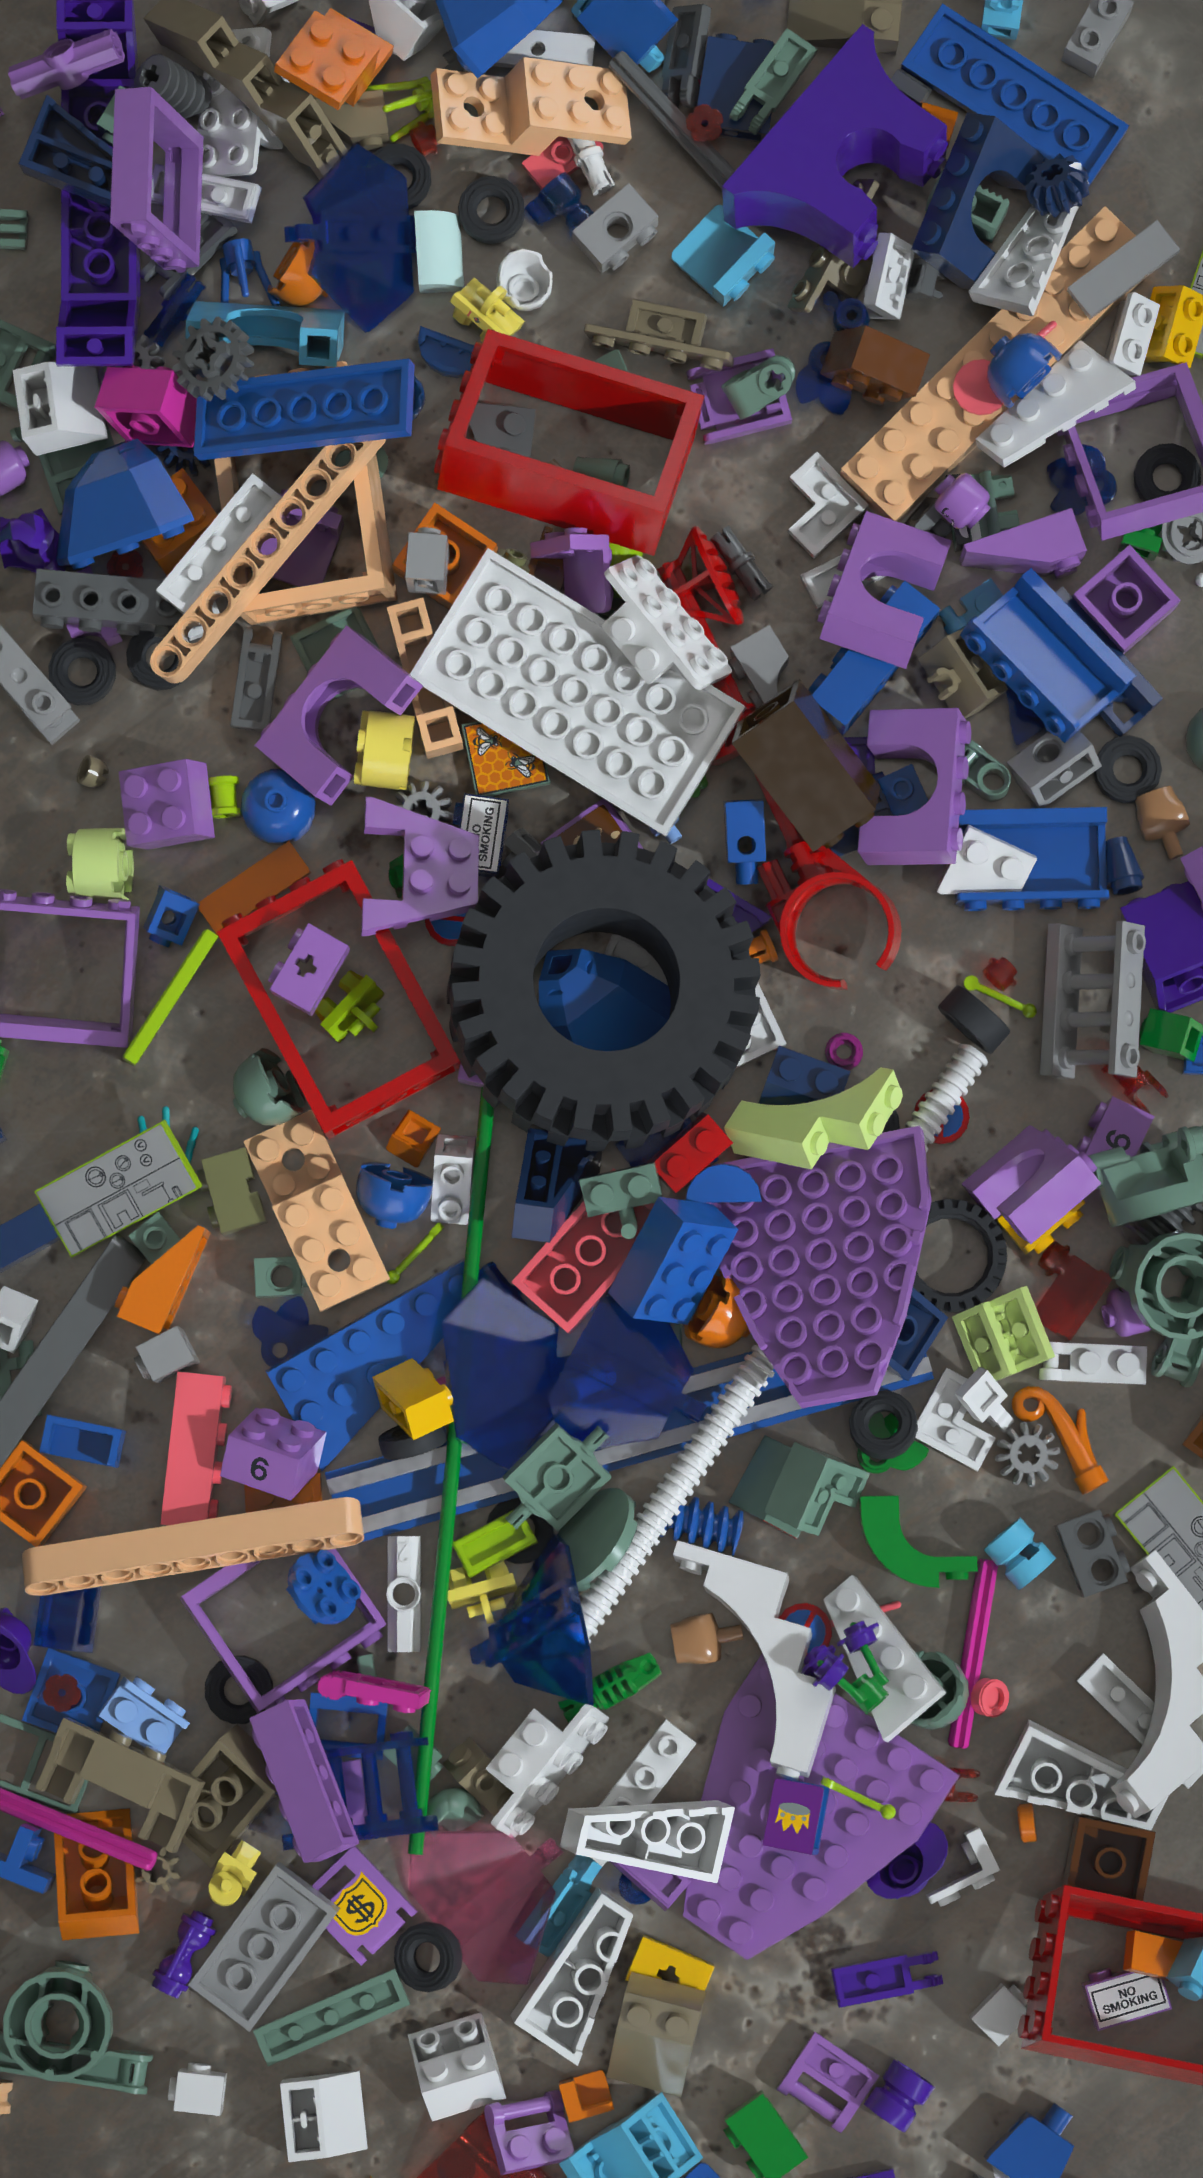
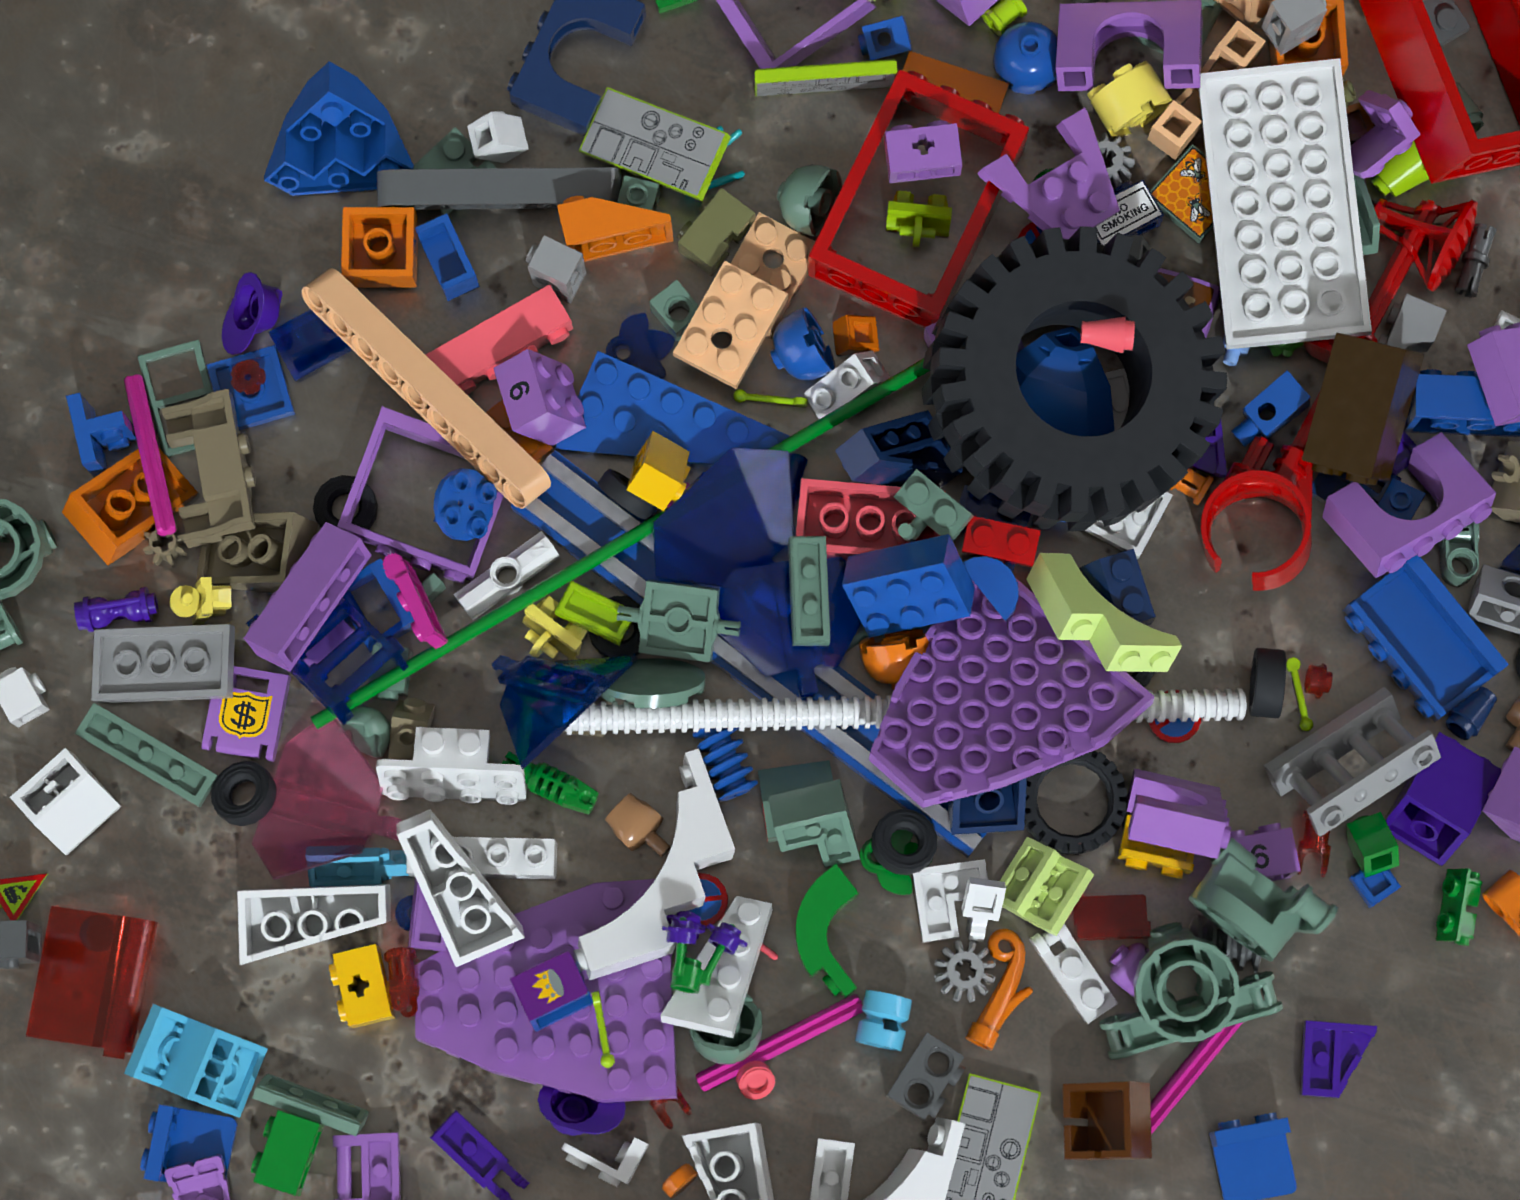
camera: 55 degrees right, 5 degrees down
light blue bracket [97,1676,190,1753] -> none
white slope [408,2012,506,2122] -> none
medium lavender plate [484,2090,574,2175] -> none
orange panel [559,2069,614,2123] -> none
white bracket [601,555,732,690] -> none
dark tan slope [606,1972,707,2097] -> none
magenta plate [825,1033,863,1070] -> none
white wing [936,824,1037,894] -> none
clear red plate [1038,1241,1072,1277] -> none
none -> sand green tile [253,1074,369,1136]
none -> clear red piece [383,947,420,1018]
none -> sand green tile [788,536,830,646]
none -> coral cone [1080,317,1135,354]

